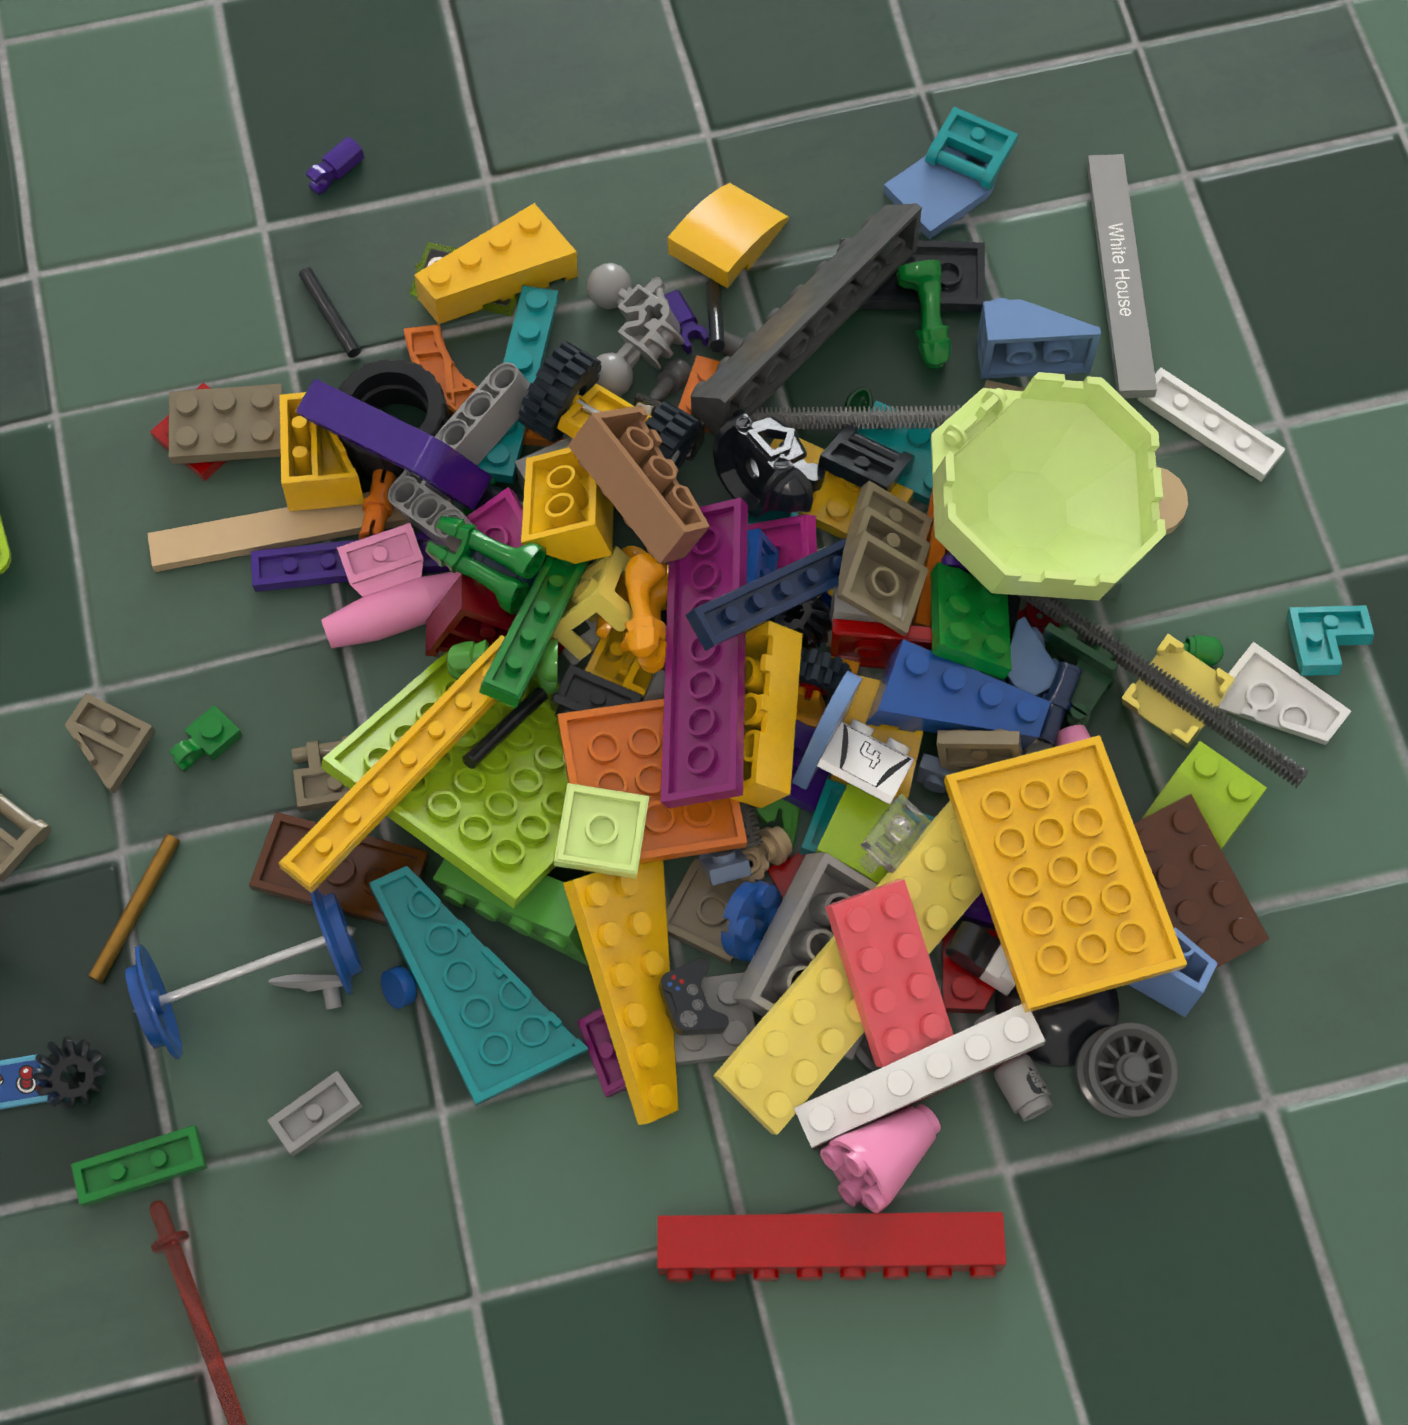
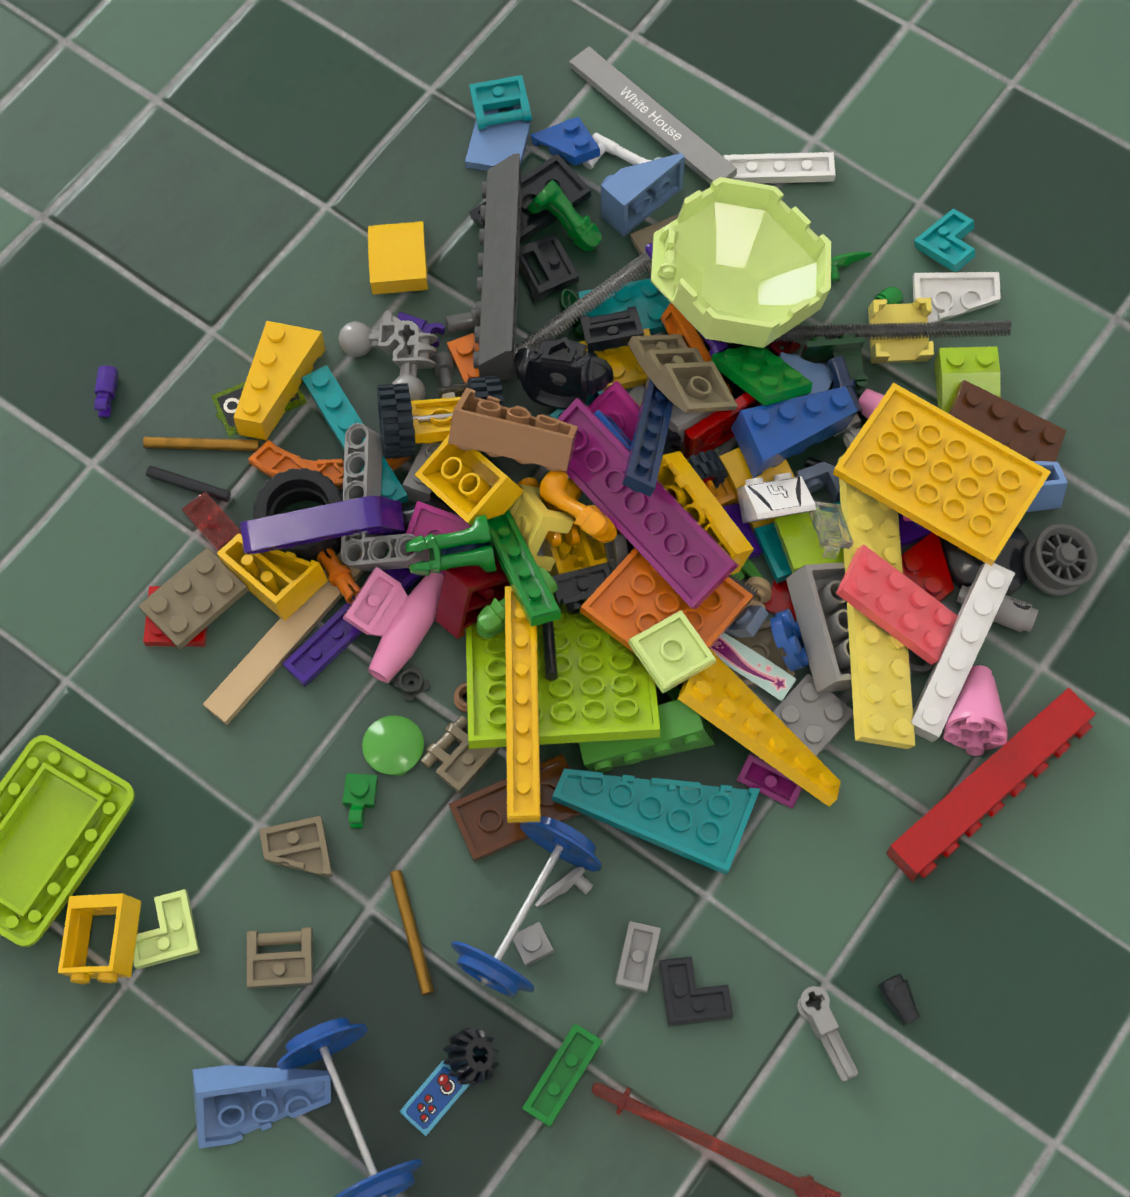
camera: 40 degrees left, 0 degrees up
blue piece [381,965,417,1009] -> none
black piece [659,958,729,1036] -> none
black bar [706,279,725,352] -> none
medium blue tile [792,671,863,790] -> none
dark tan wing [937,729,1022,772] -> none
black leg [945,921,1015,996] -> none
none -> pearl gold bar [143,436,260,451]
none -> clear red plate [182,492,241,552]
none -> bright green dish [362,716,424,776]
none -> pearl dark grey plate [393,666,430,702]
none -> light grey plate [512,922,554,967]
none -> black plate [519,233,579,302]
none -> blue wing [531,117,601,165]
none -> white piece [583,133,662,170]
none -> black tile [659,956,733,1027]
none -> sticker [710,633,797,701]
none -> light grey connector [797,986,858,1082]
none -> green bar [831,251,871,283]
none -> black cone [878,973,920,1025]

